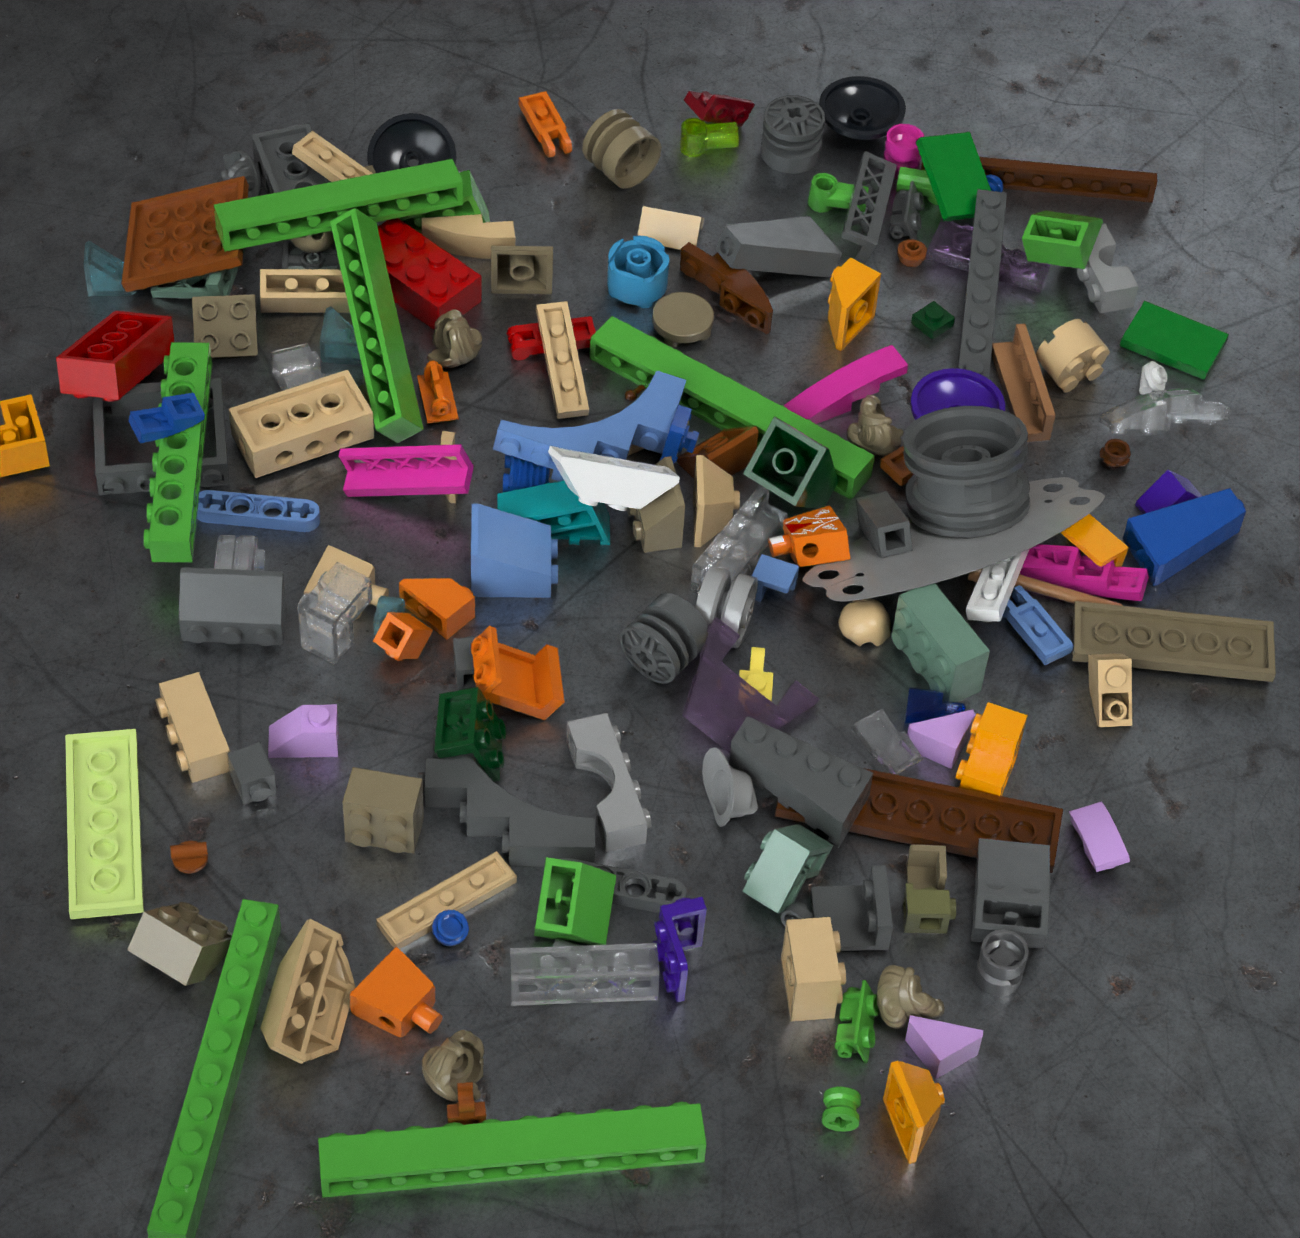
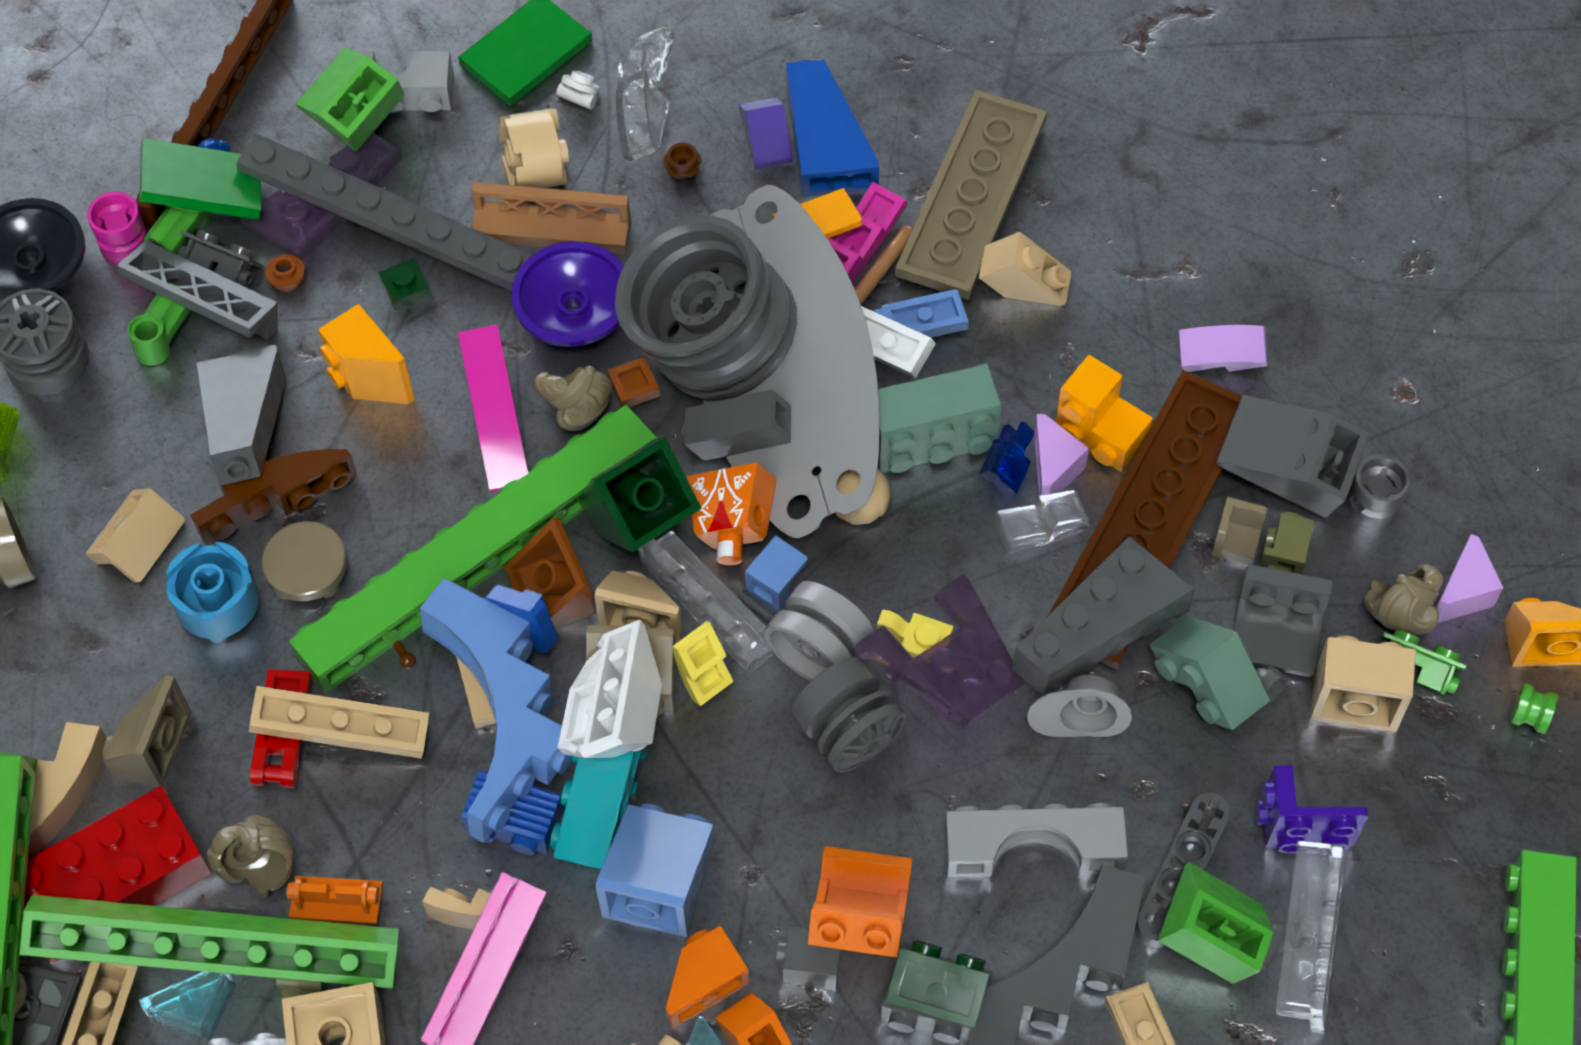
camera: 70 degrees left, 10 degrees up
none -> light yellow slope [673,621,734,706]

